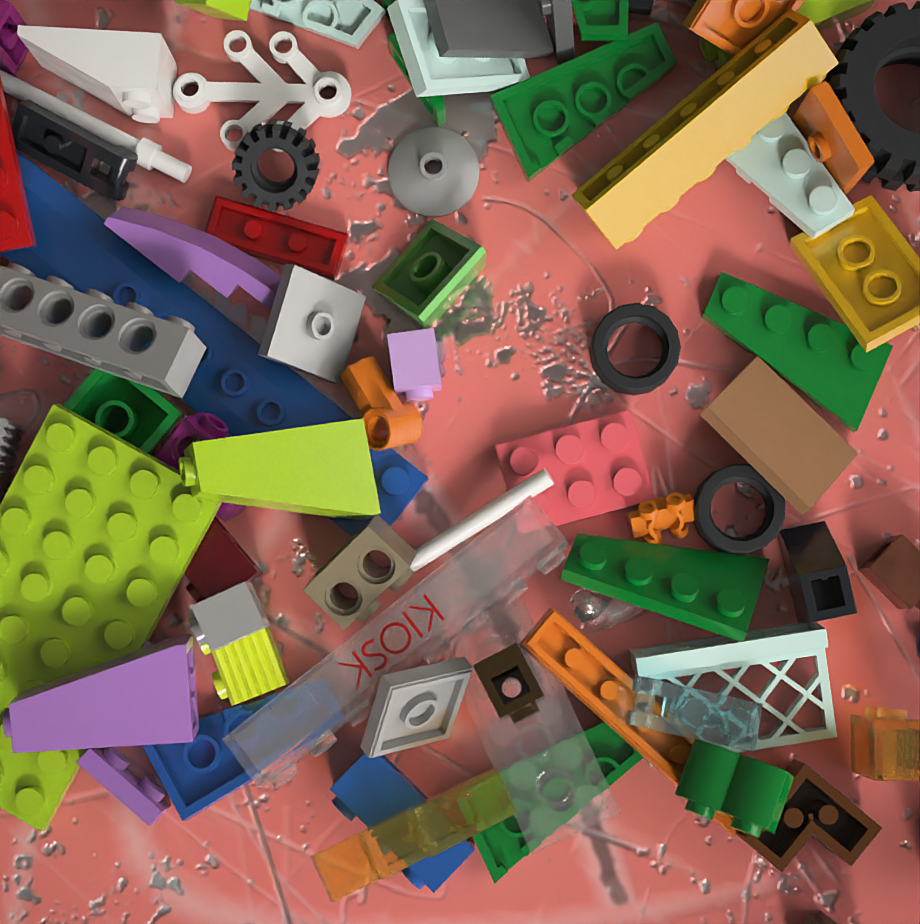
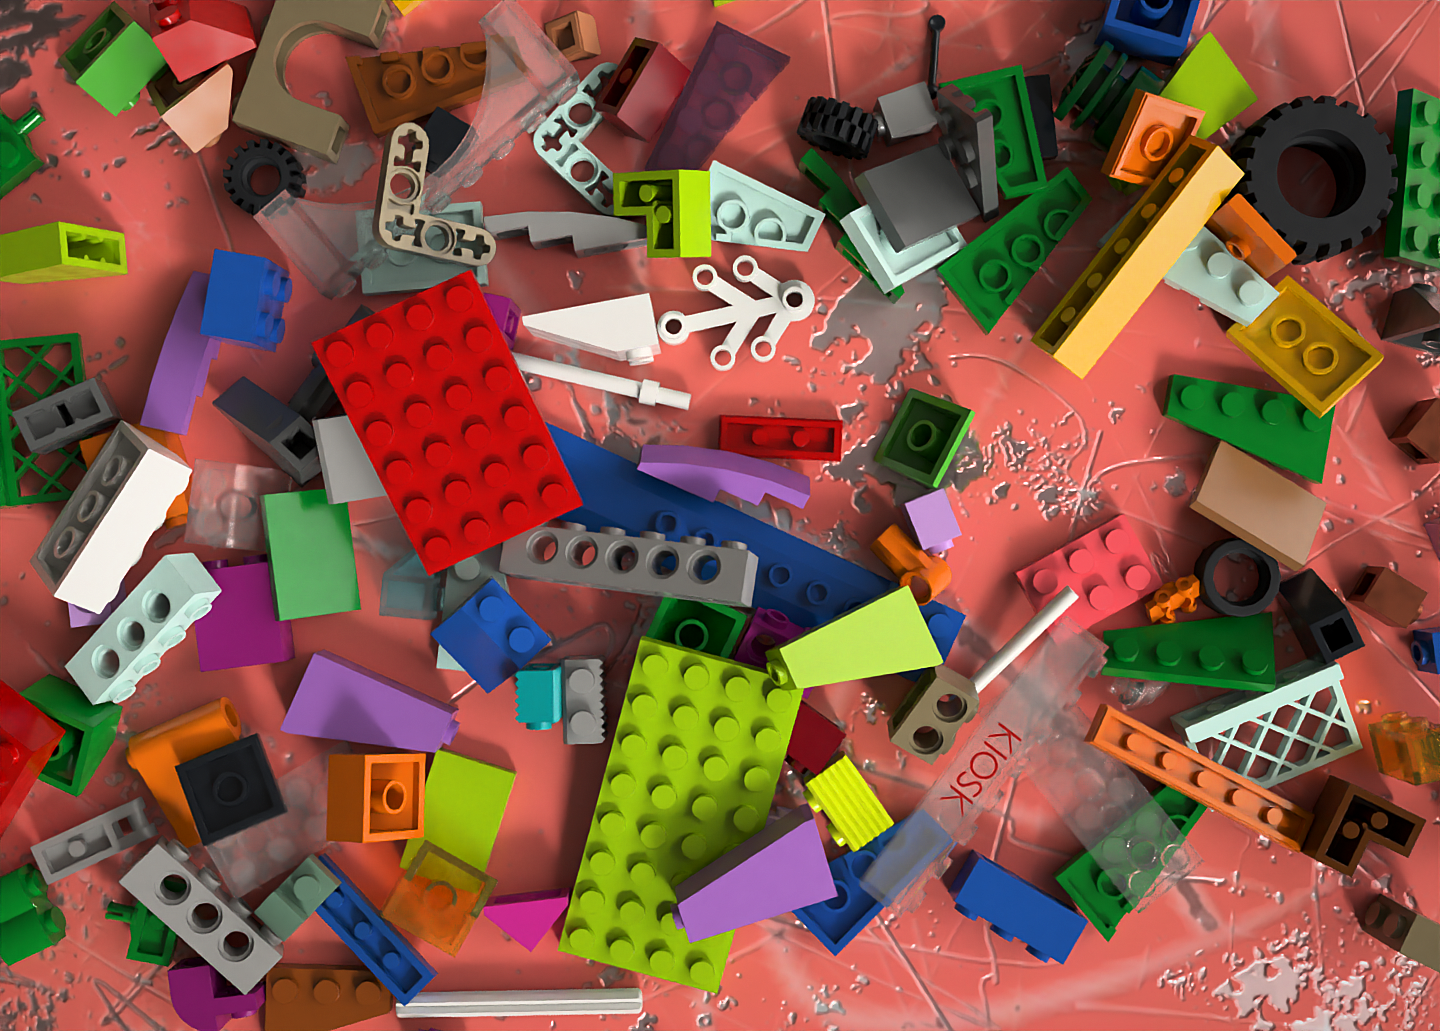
camera: 20 degrees left, 5 degrees up
black plate [12,100,138,201] -> none
medium lavender plate [77,747,170,826] -> none
light grey brick [189,581,271,651] -> none
black tyre [232,119,320,211] -> none
light grey plate [258,264,366,384] -> none
clear yellow slope [310,768,517,902] -> none
light grey plate [360,657,473,758] -> none
light grey dish [388,127,479,217] -> none
dark brown brick [473,642,545,725] -> none
black tyre [589,303,681,396] -> none
clear light blue plate [626,676,763,752] -> none
green brick [675,739,794,838] -> none

